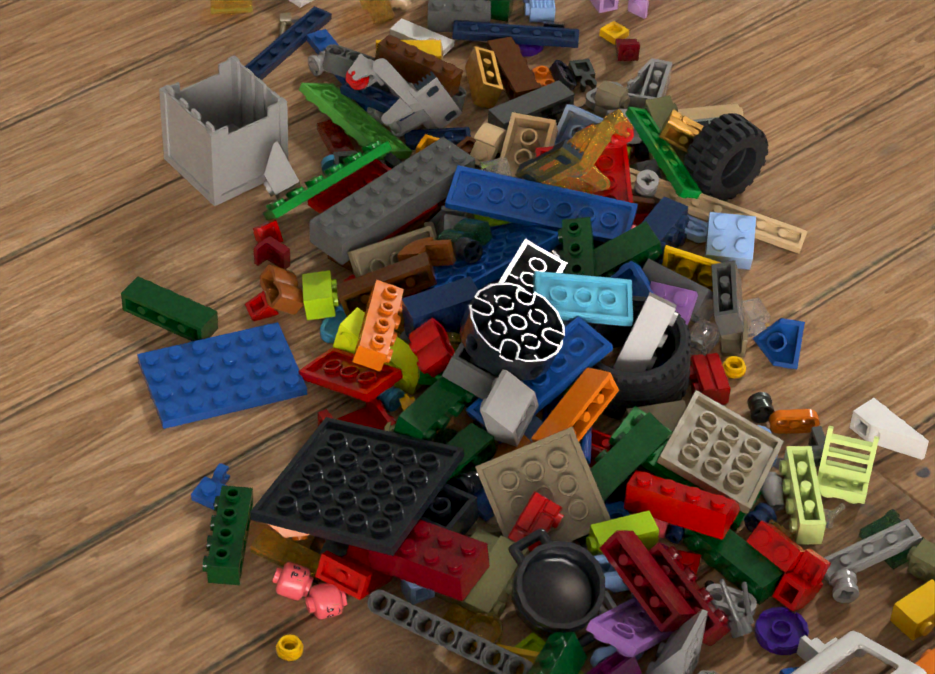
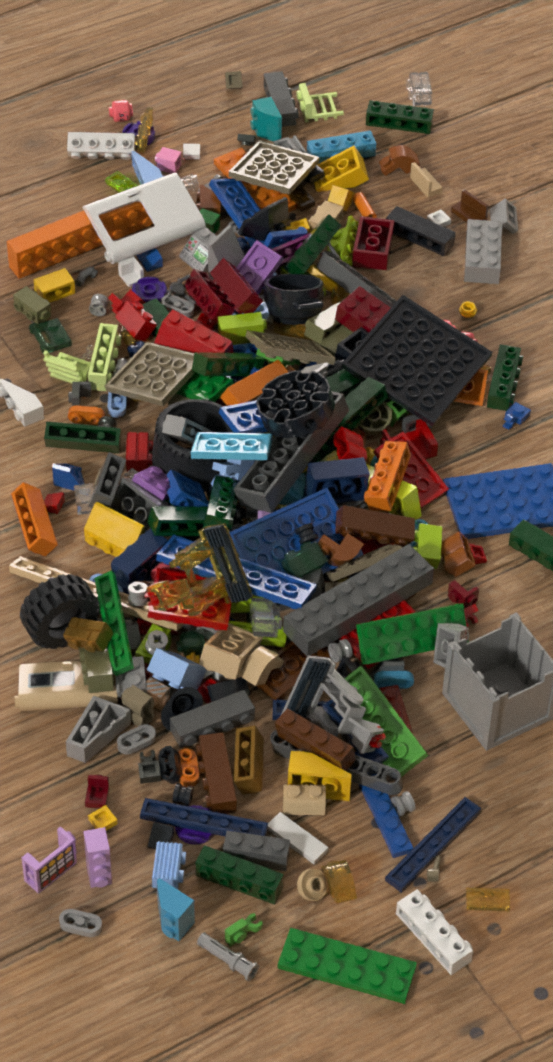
camera: 170 degrees left, 5 degrees up
red brick [508,491,564,552] -> none
light blue brick [705,212,756,270] -> none
light grey tile [824,519,922,586] -> none
none -> orange brick [11,482,58,557]
none -> dark green brick [44,421,122,454]
none -> red slope [44,492,65,514]
none -> dark grey arm [75,266,98,287]
none -> black wheel [172,783,194,807]

